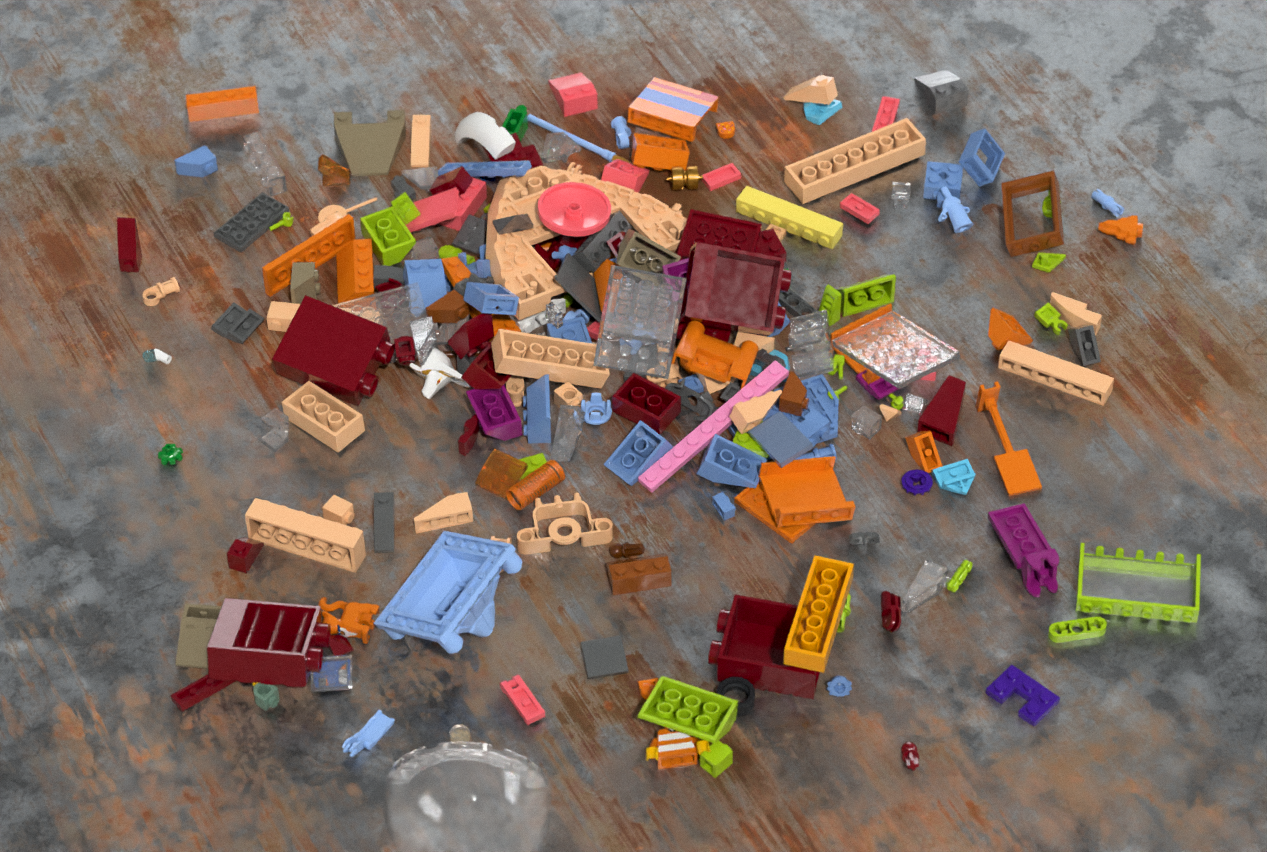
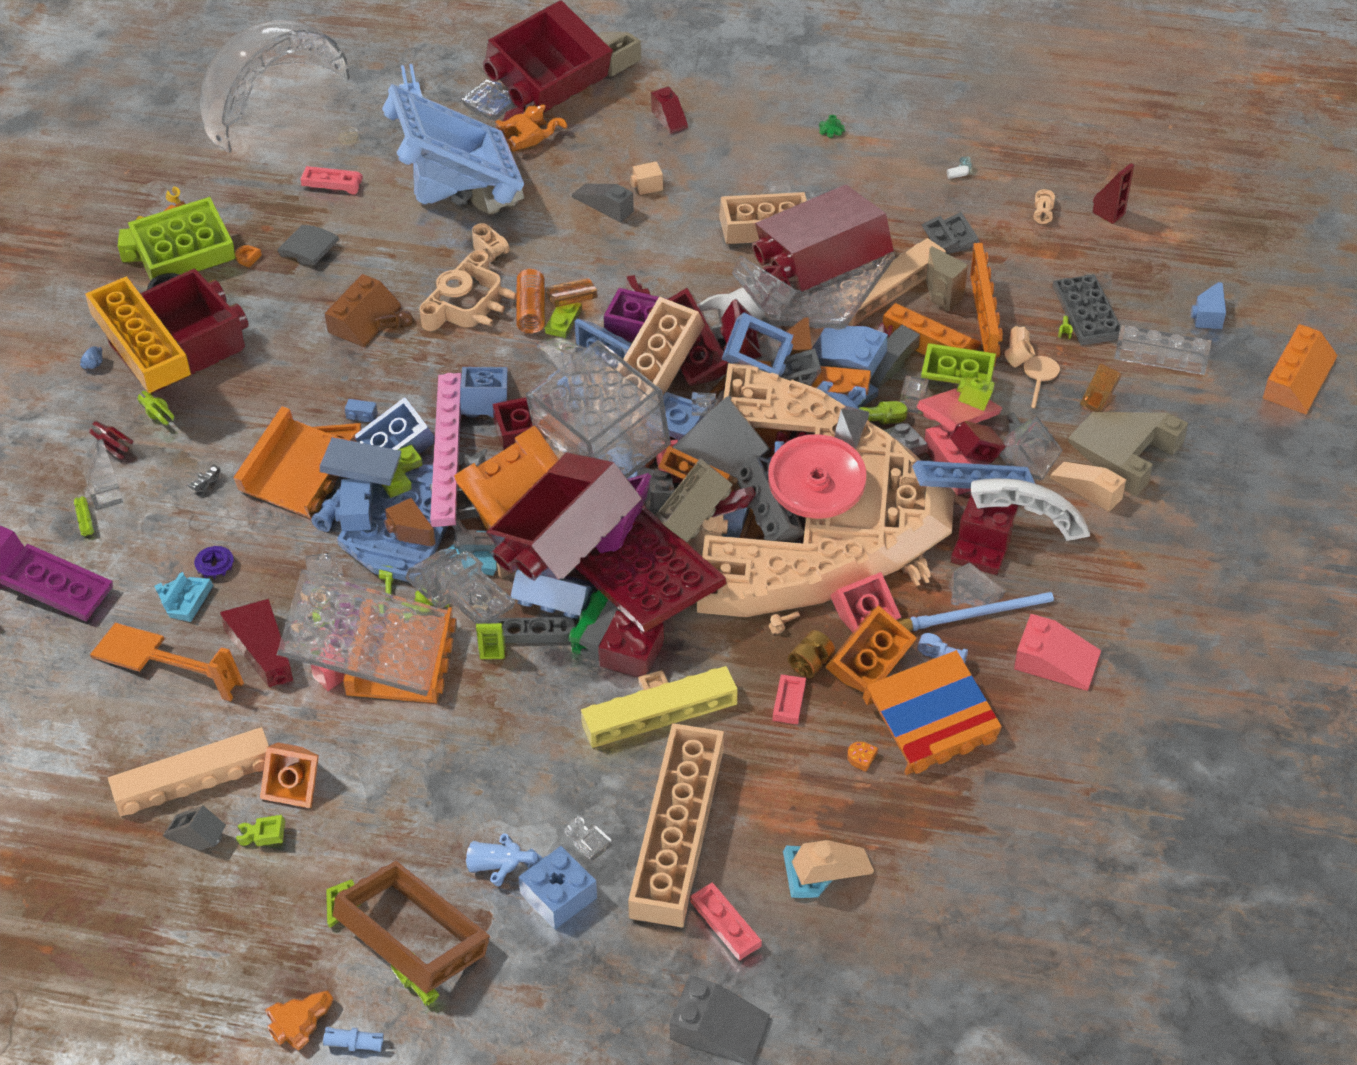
camera: 130 degrees right, 0 degrees up
light nougat brick [245,498,366,573] -> none
light nougat slope [414,492,473,534] -> none
green brick [502,105,528,142] -> none
light nougat slope [729,390,782,434] -> none
lime slope [836,274,896,317] -> none
coral plate [840,193,880,224] -> none
orange slope [905,431,942,473] -> none
medium blue window [959,128,1005,187] -> none
light nougat slope [1050,292,1102,336] -> none

